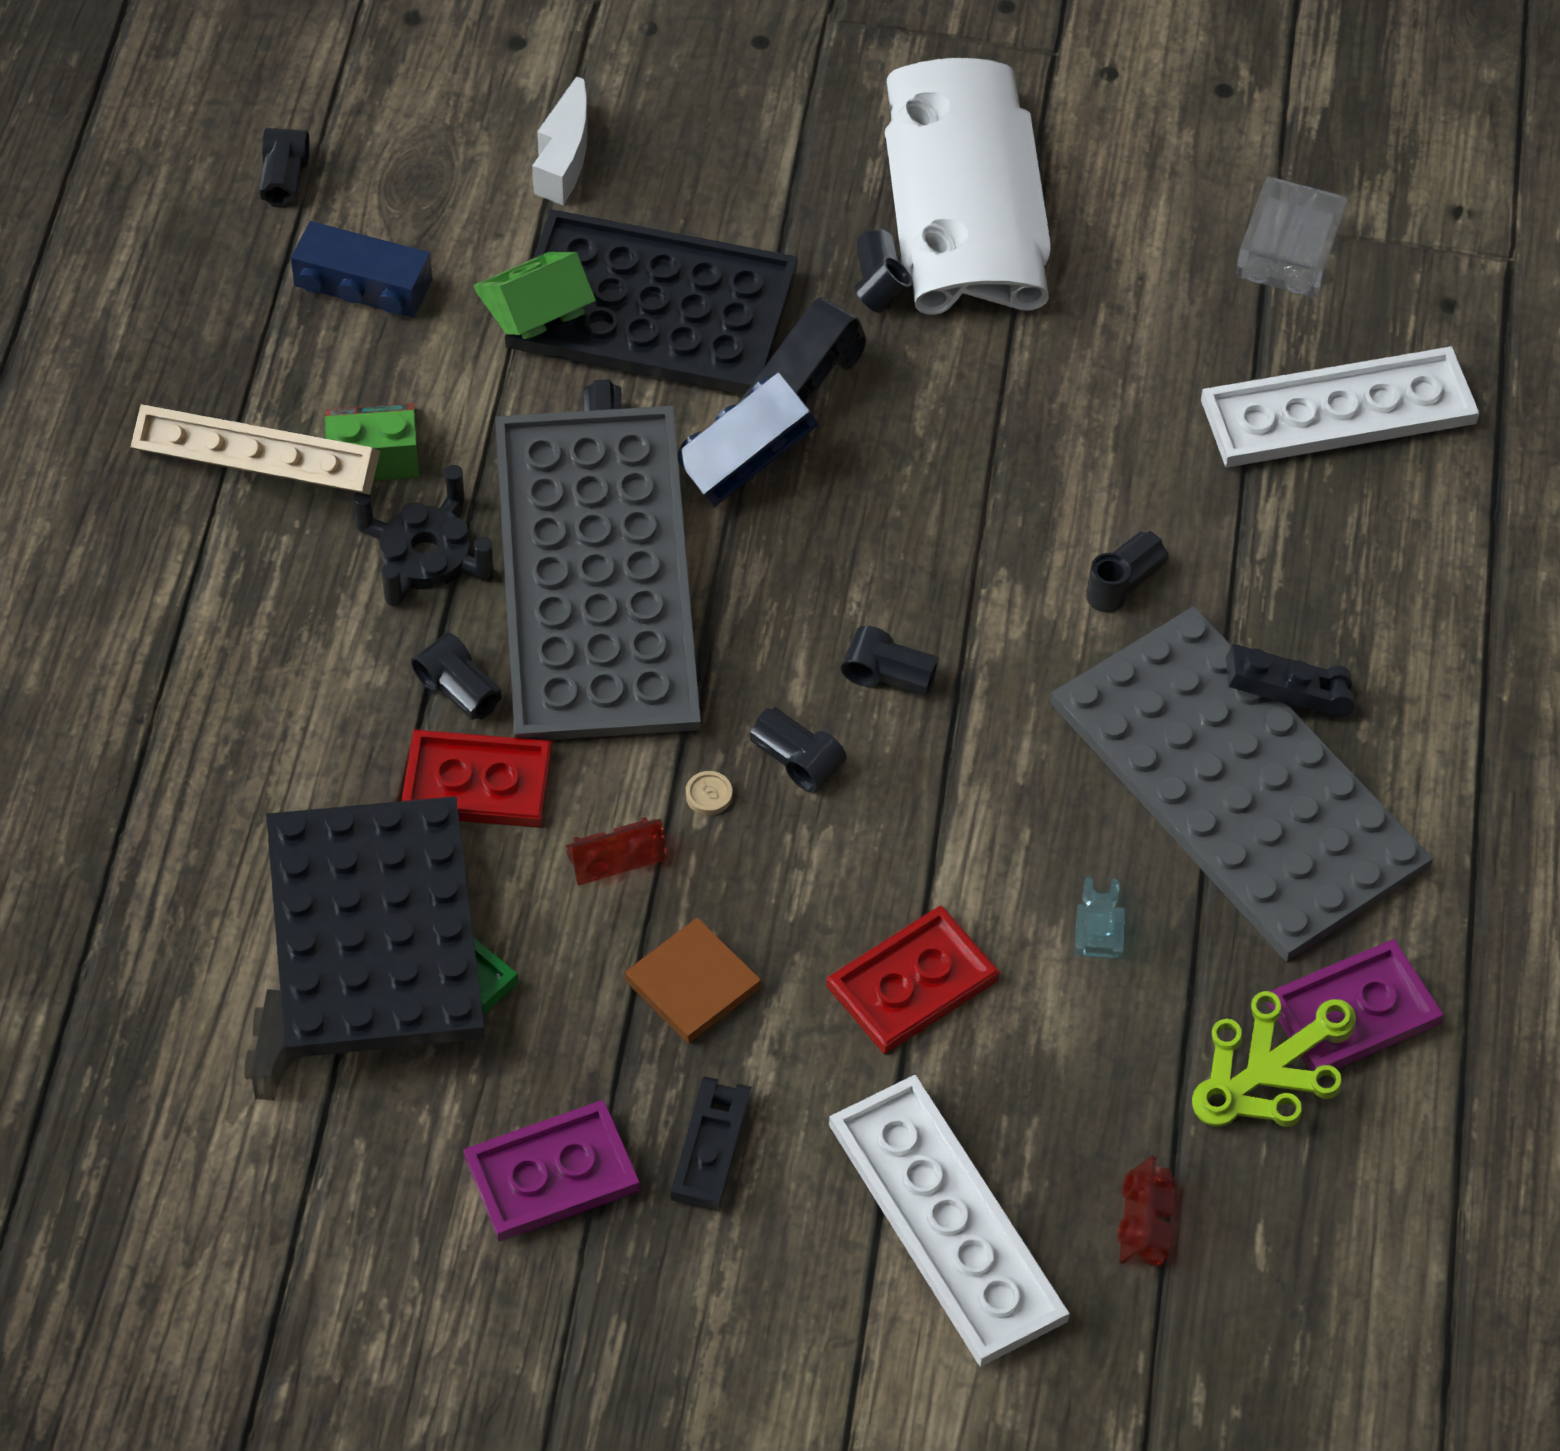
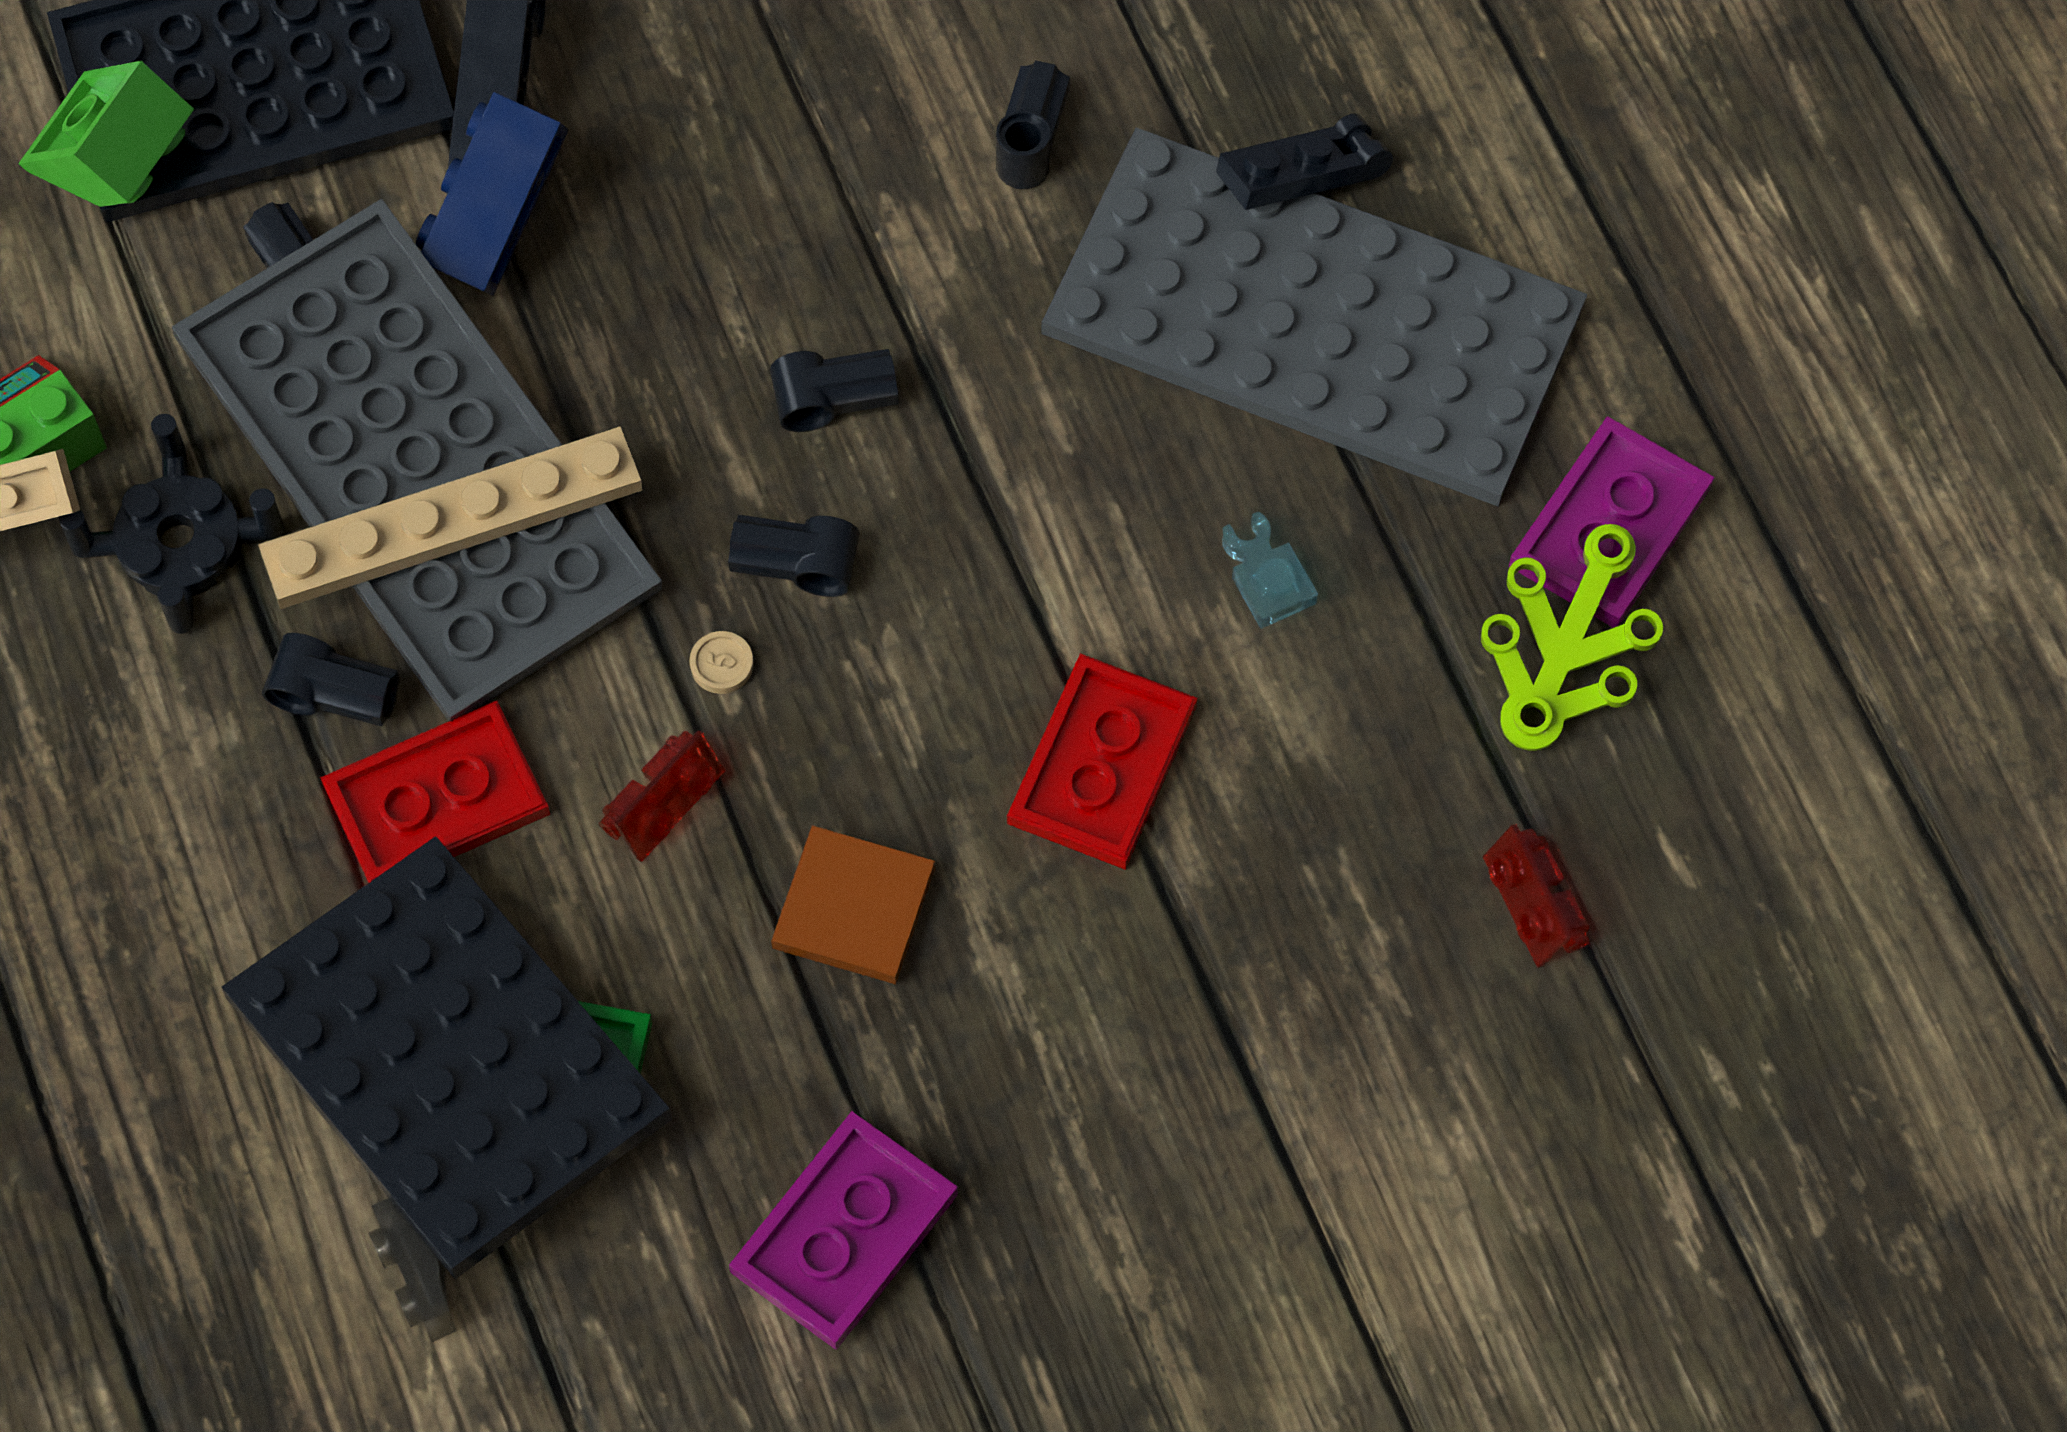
camera: 30 degrees left, 10 degrees up
black plate [671,1076,753,1211] -> none
white plate [829,1075,1069,1367] -> none
none -> tan plate [258,426,642,609]

